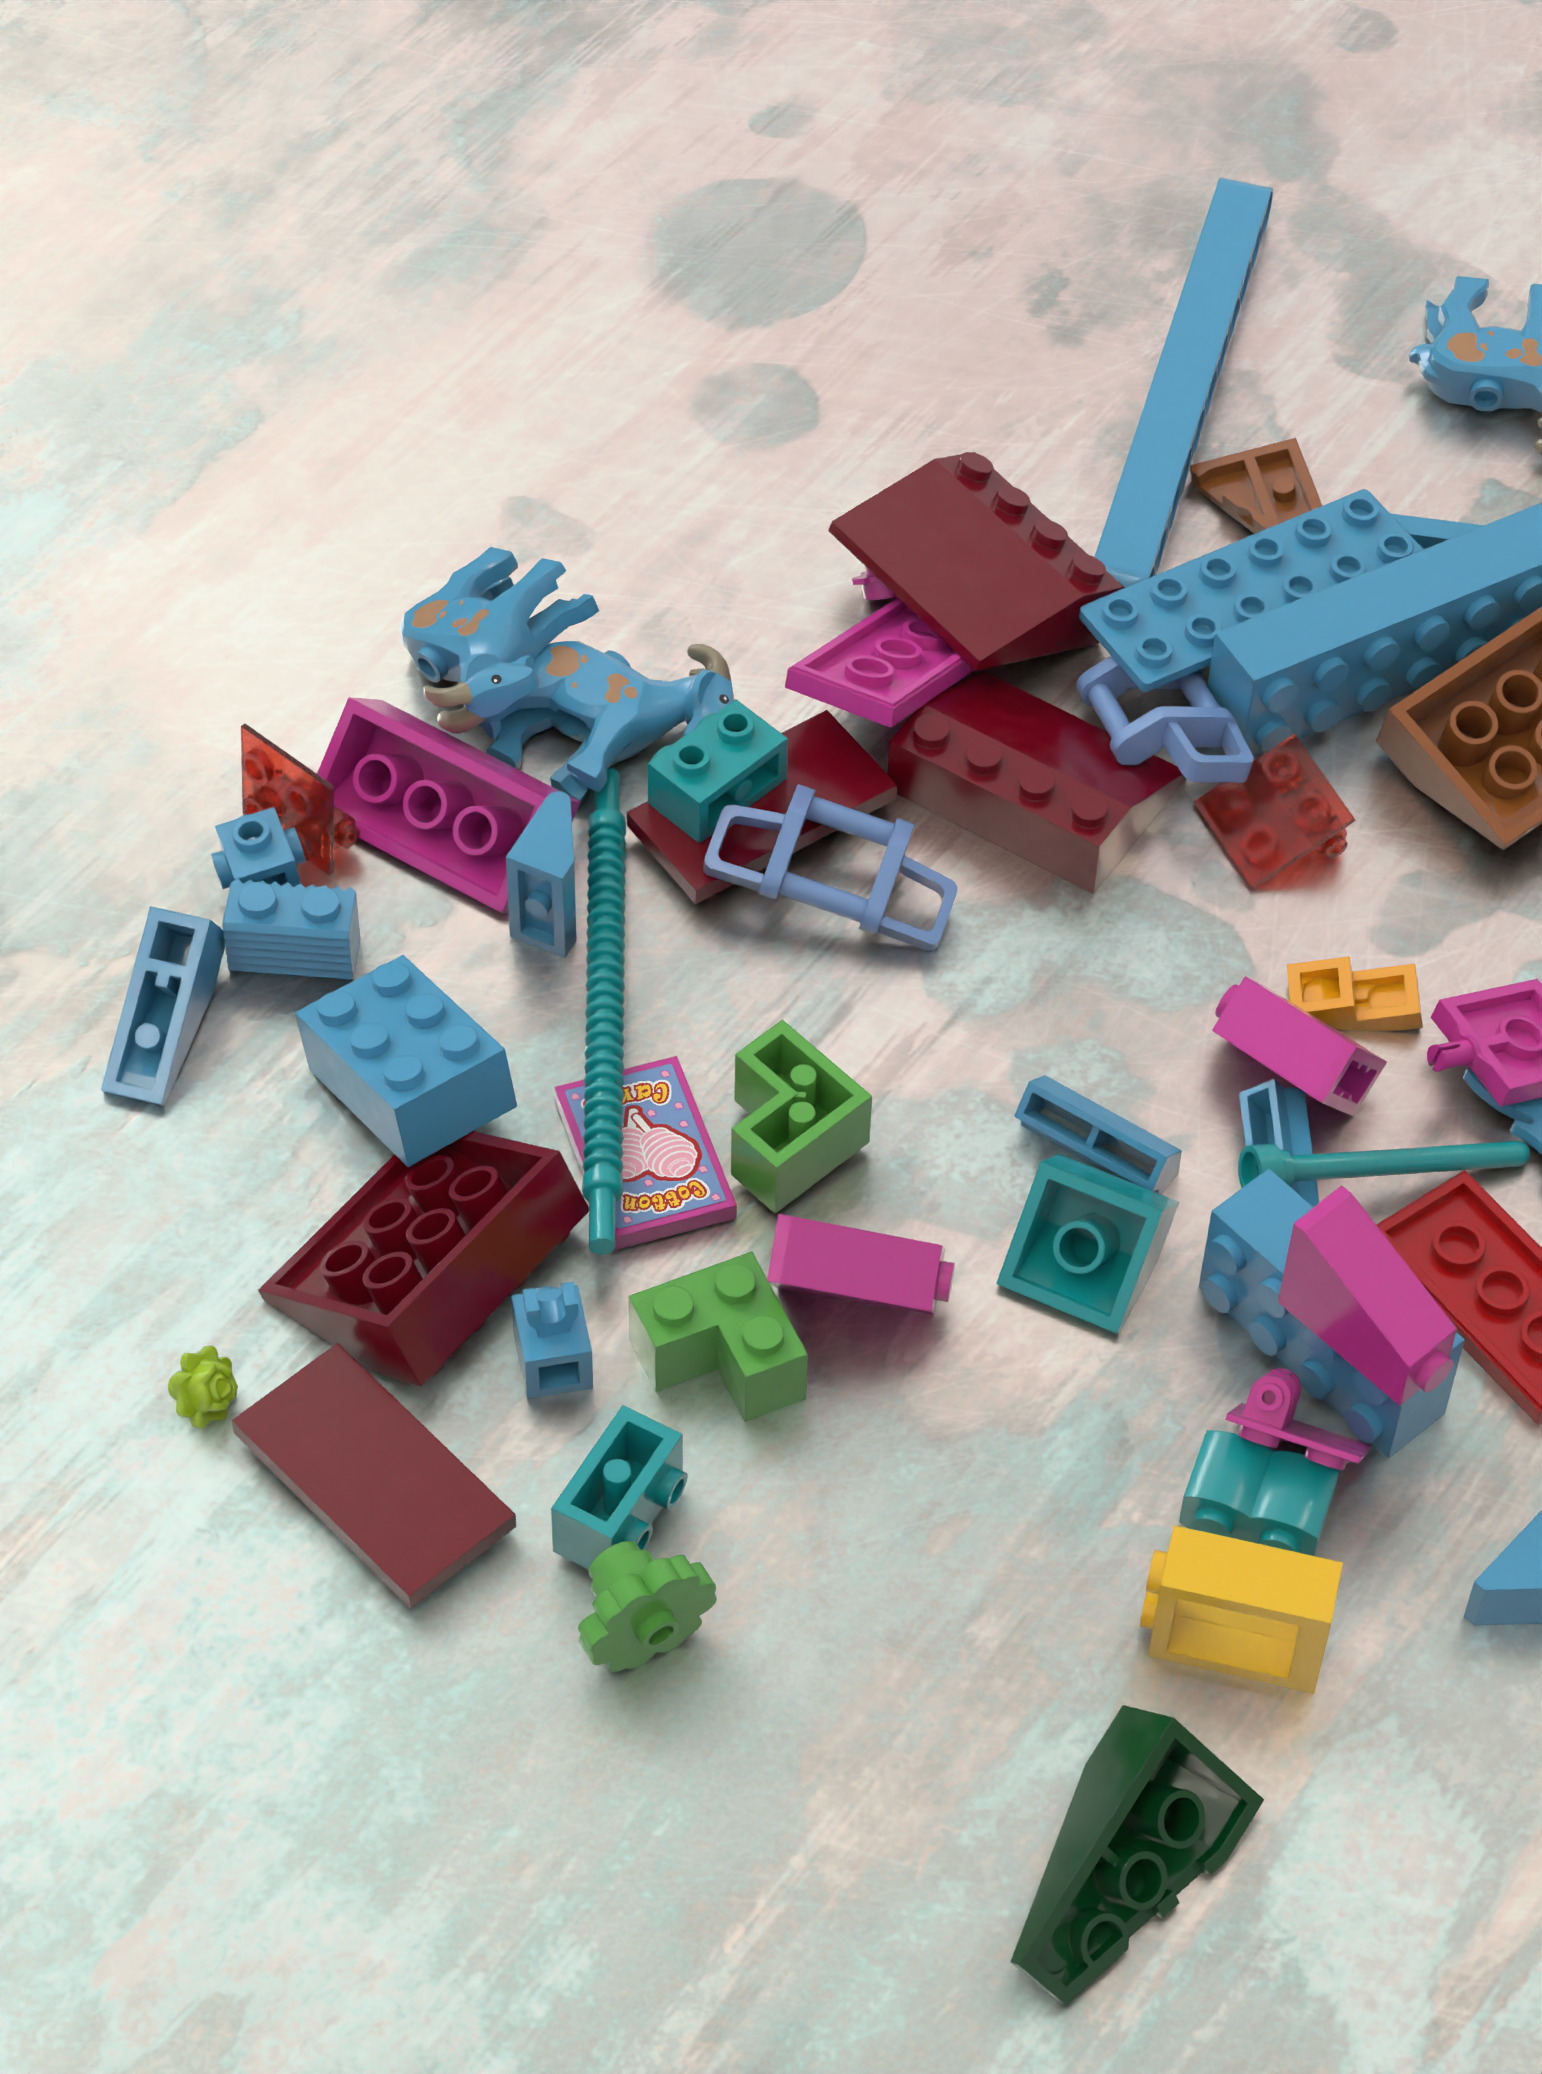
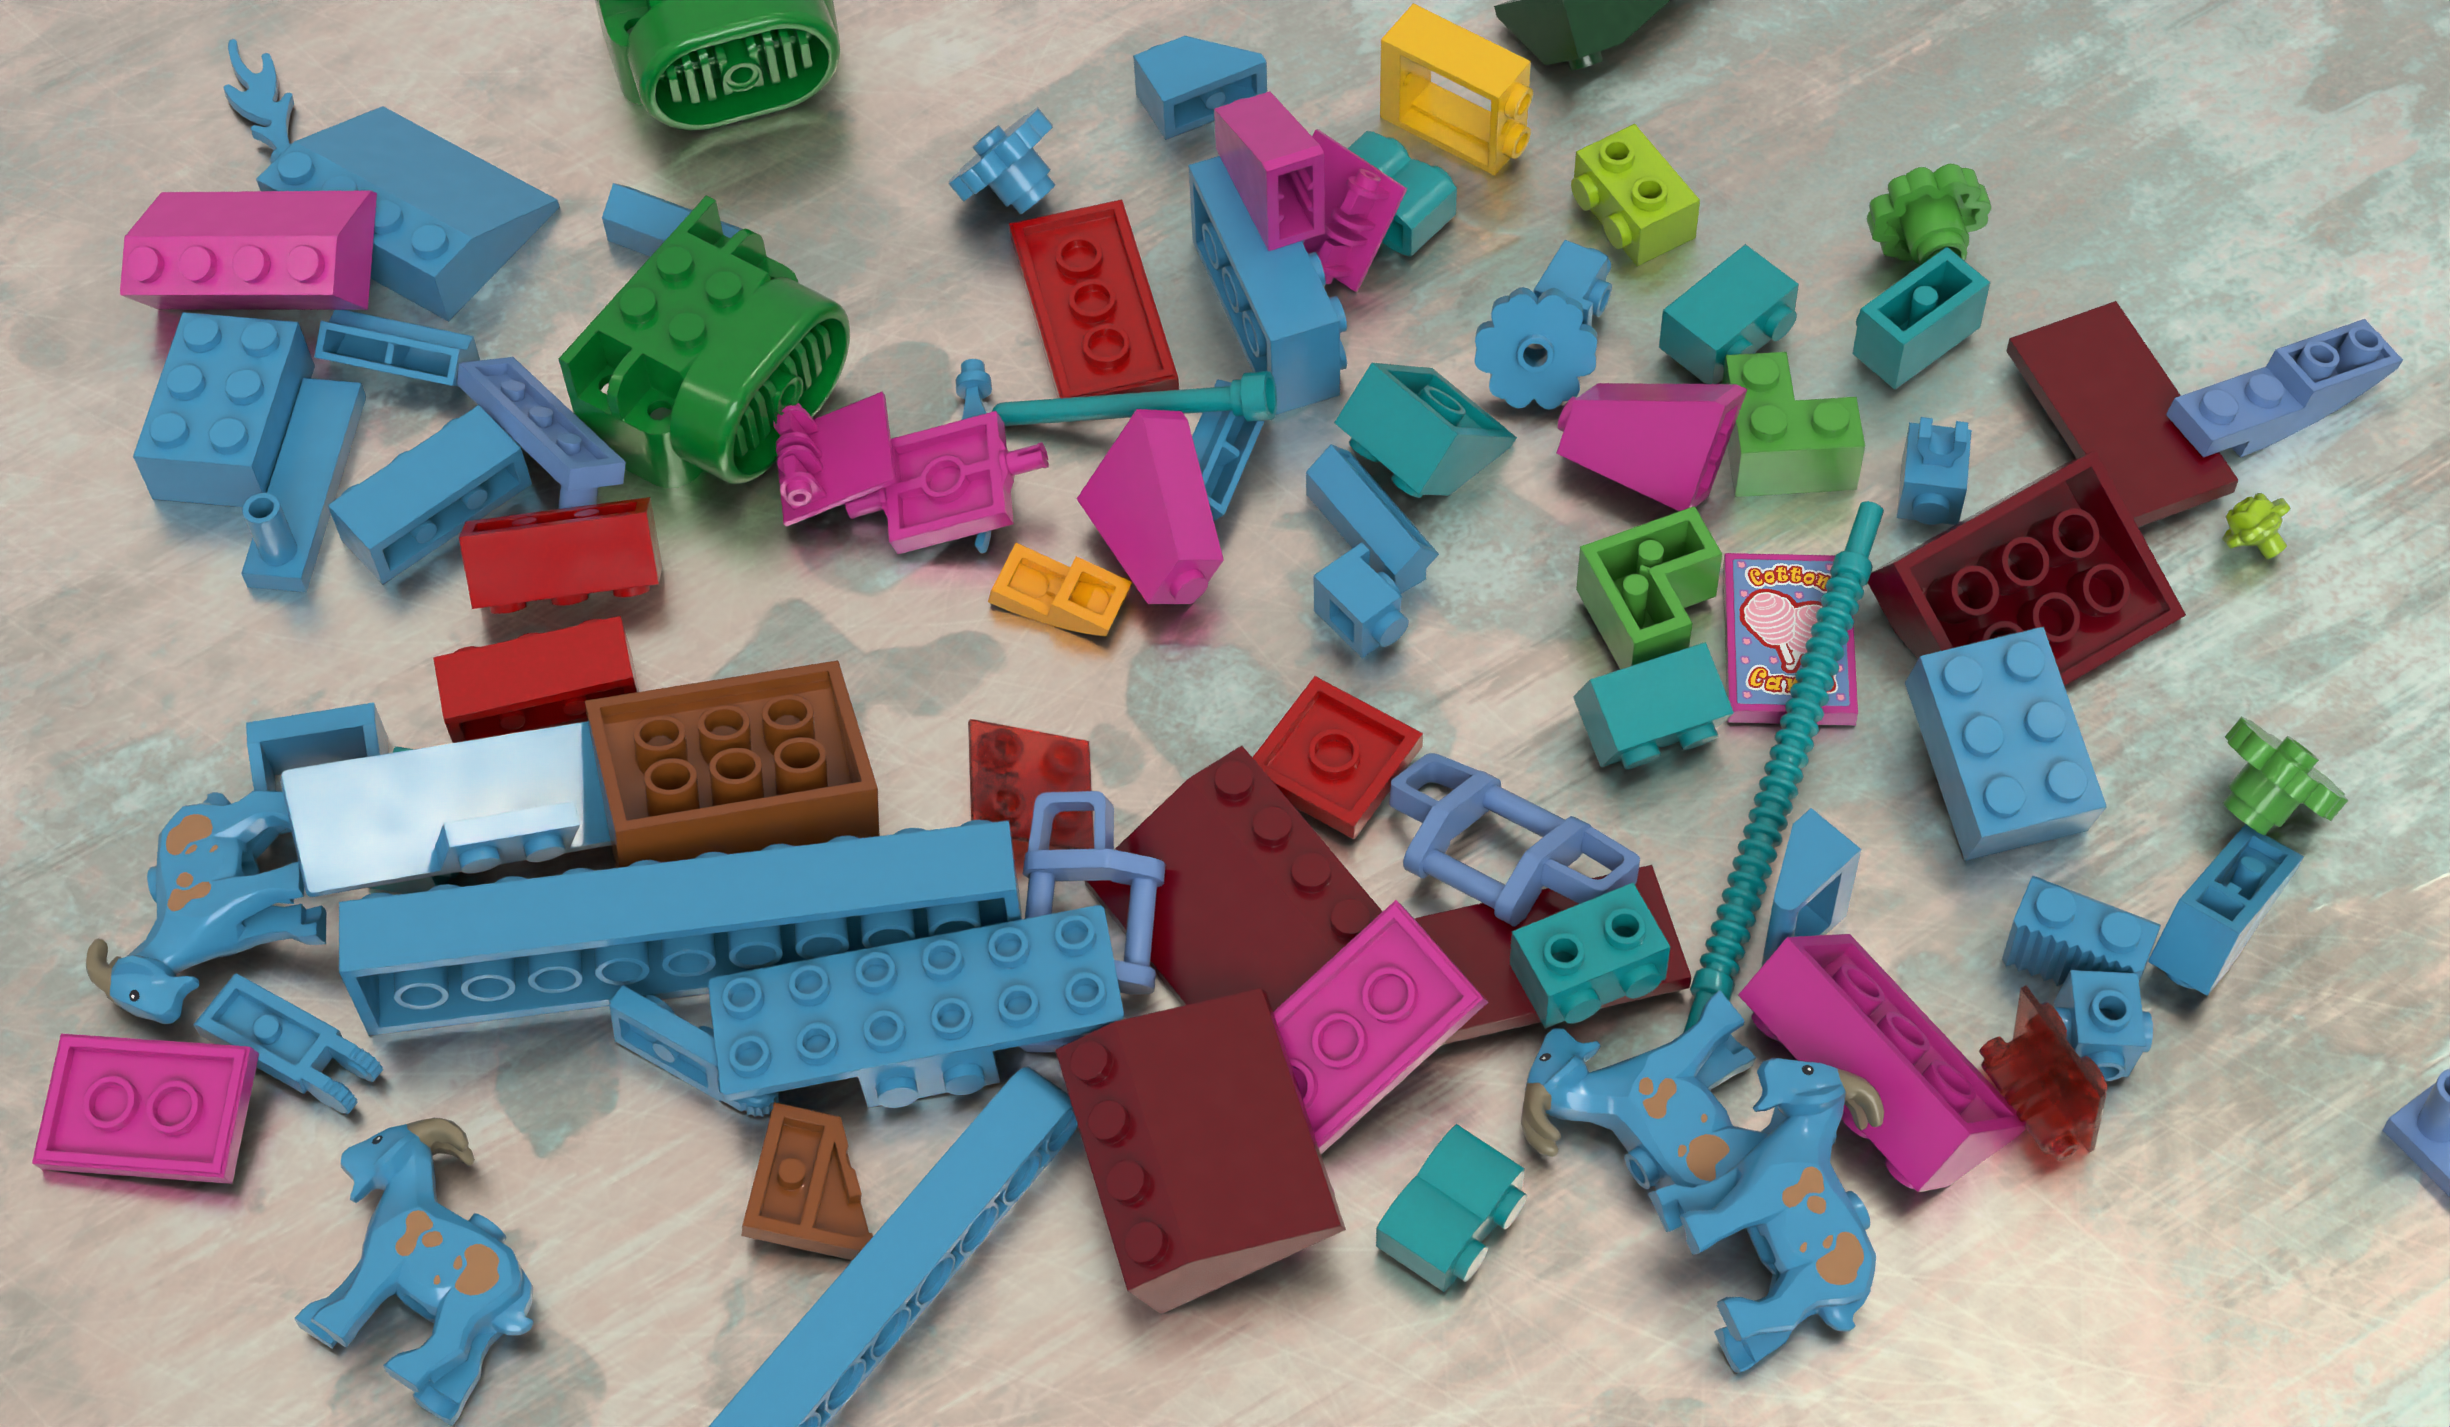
camera: 155 degrees left, 5 degrees up
none -> red plate [1252,676,1423,839]
none -> dark azure brick [1313,542,1409,658]
none -> teal brick [1376,1124,1527,1292]
none -> dark azure plant [1474,287,1597,410]
none -> dark azure brick [1534,240,1612,326]
none -> lime brick [1571,124,1700,267]
none -> teal brick [1573,642,1734,769]
none -> teal brick [1659,244,1799,384]
none -> medium blue slope [2166,319,2403,458]
none -> bright green plant [2223,716,2349,836]

